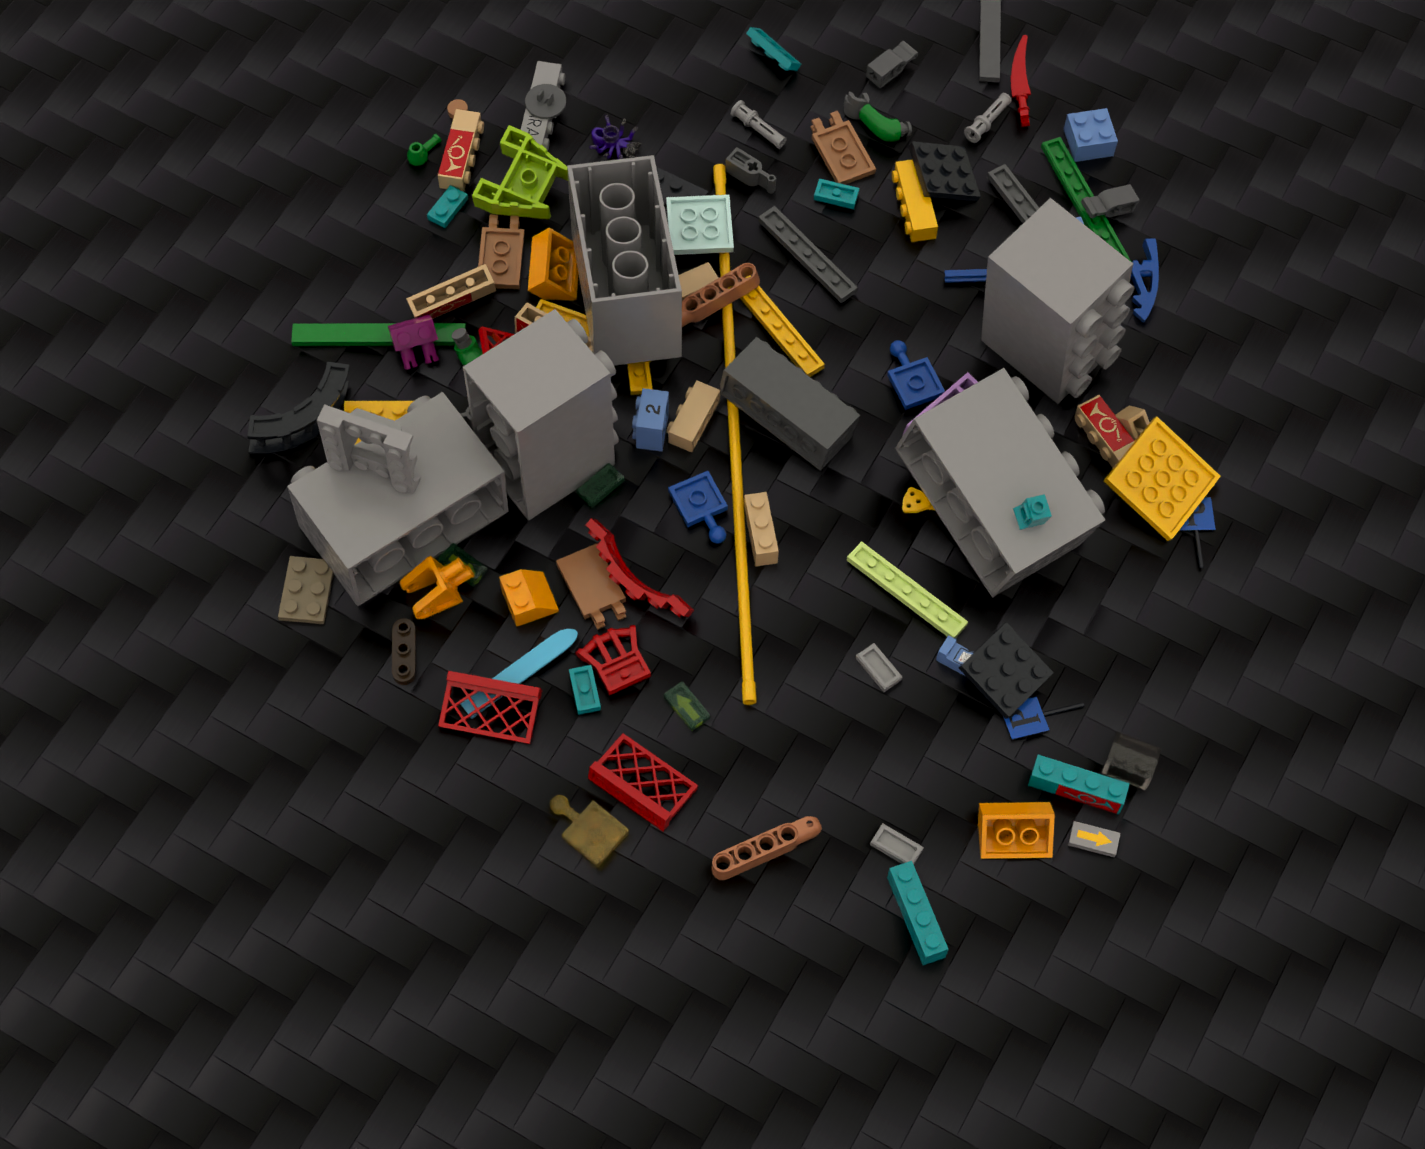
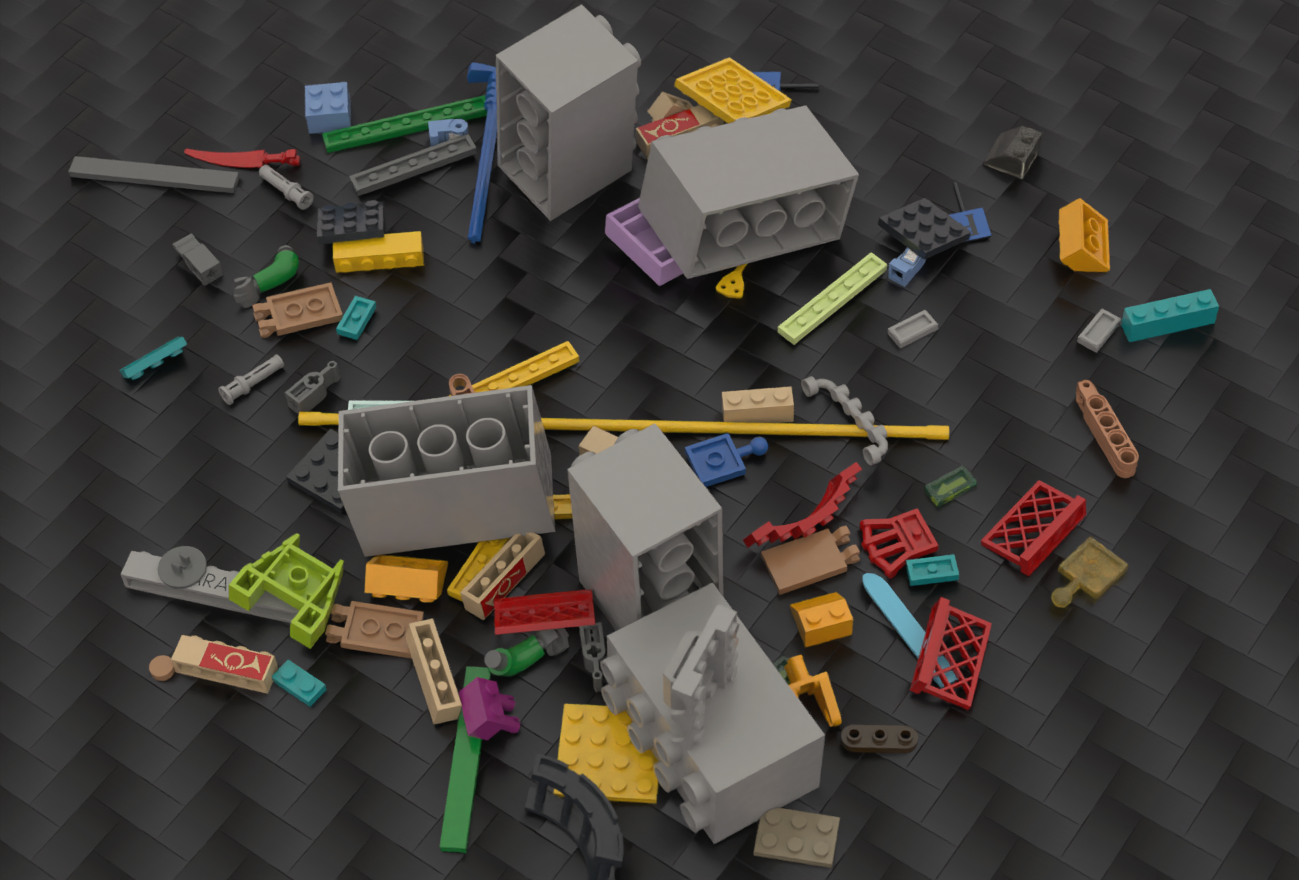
camera: 80 degrees left, 10 degrees down
green bar [407,134,442,166] -> none
animal [589,115,641,159] -> none
dark grey brick [719,337,860,471] -> none
dark grey plate [758,206,858,303] -> none
blue plate [887,340,945,410] -> none
teal window [1013,494,1052,530] -> none
teal brick [1028,755,1130,814] -> none
light grey tile [1068,821,1120,858] -> none
dark grey piece [1081,184,1140,218] -> none
none -> light grey bar [801,376,888,466]

